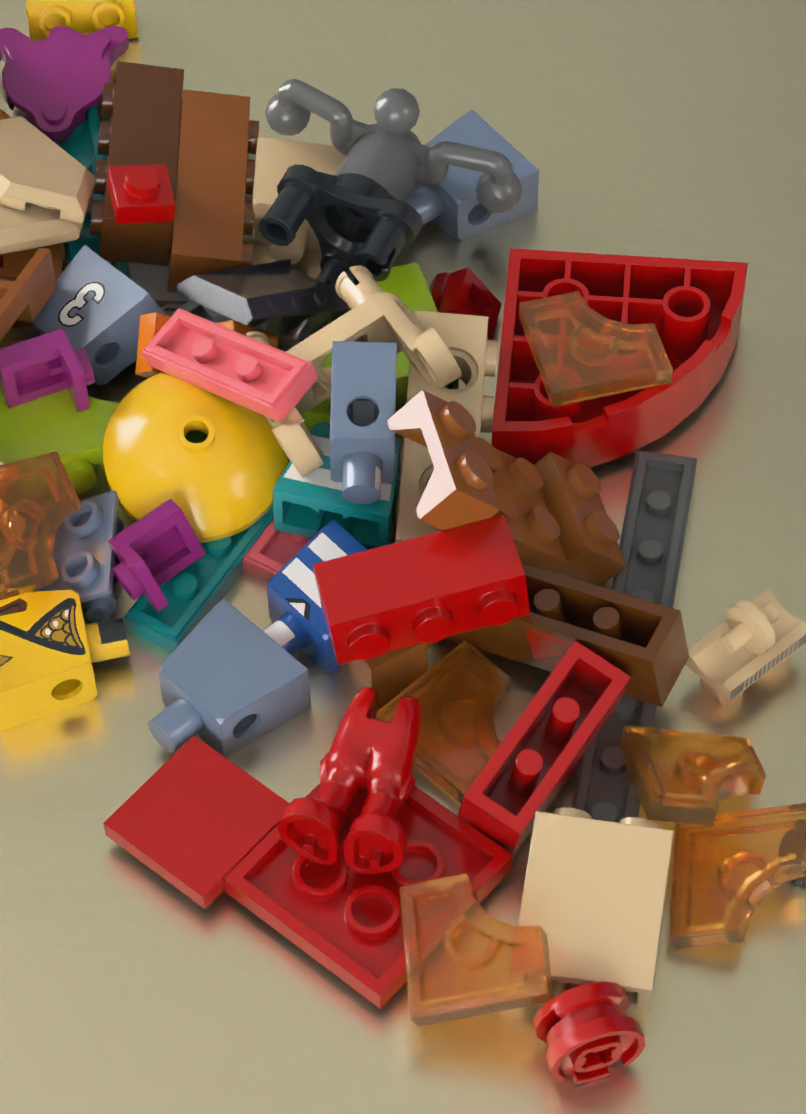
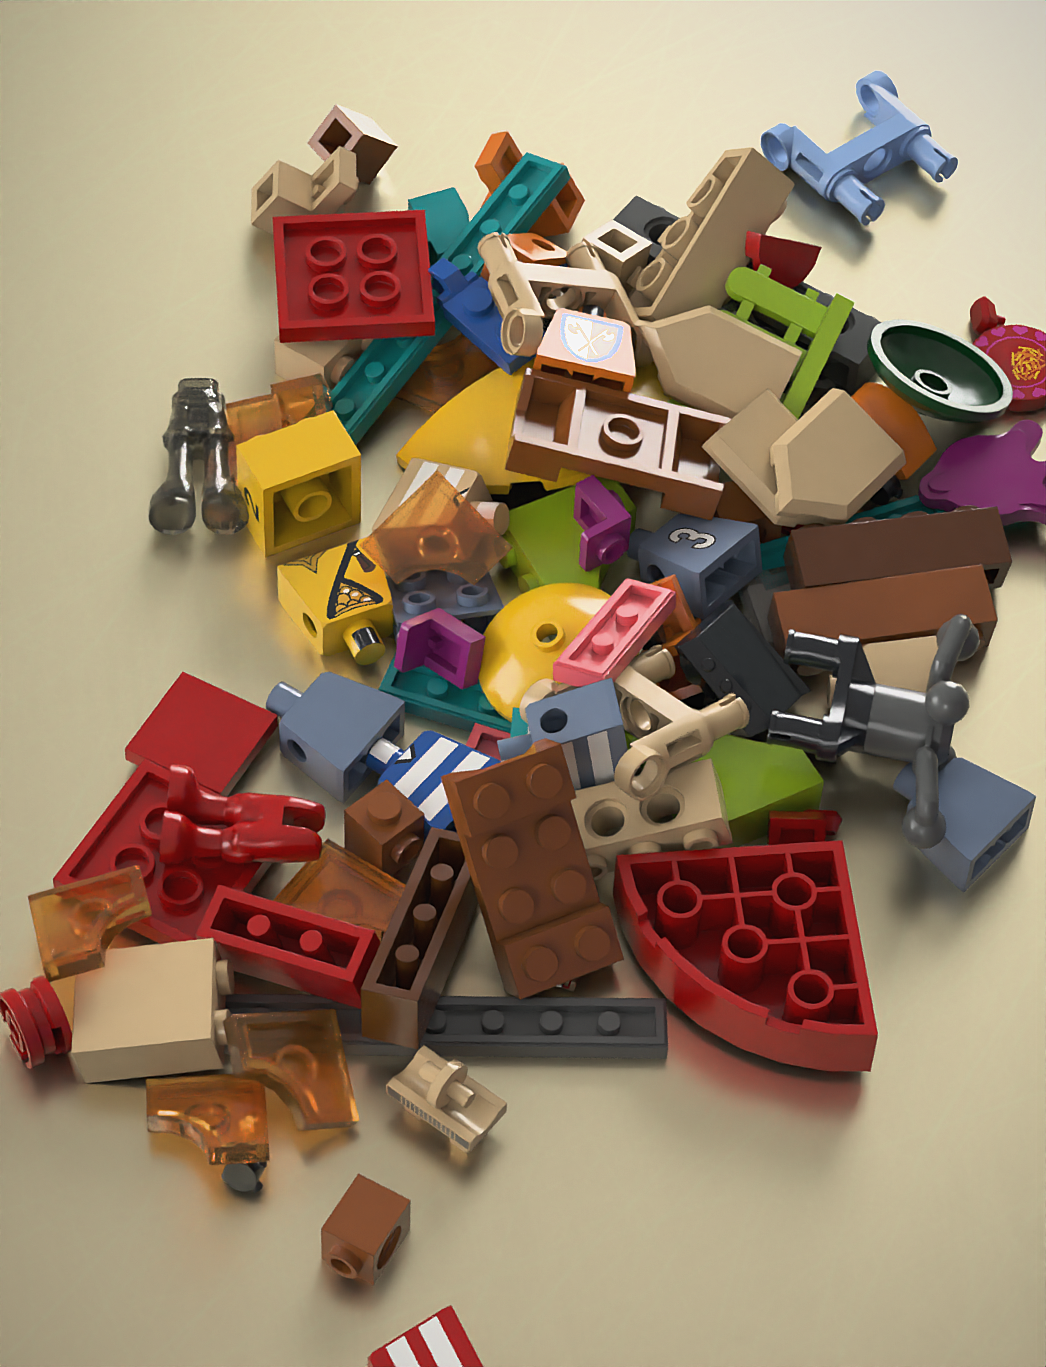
camera: 75 degrees right, 0 degrees up
red plate [107,164,176,224] -> none
red brick [312,515,530,665] -> none
clear orange tile [519,291,673,407] -> none

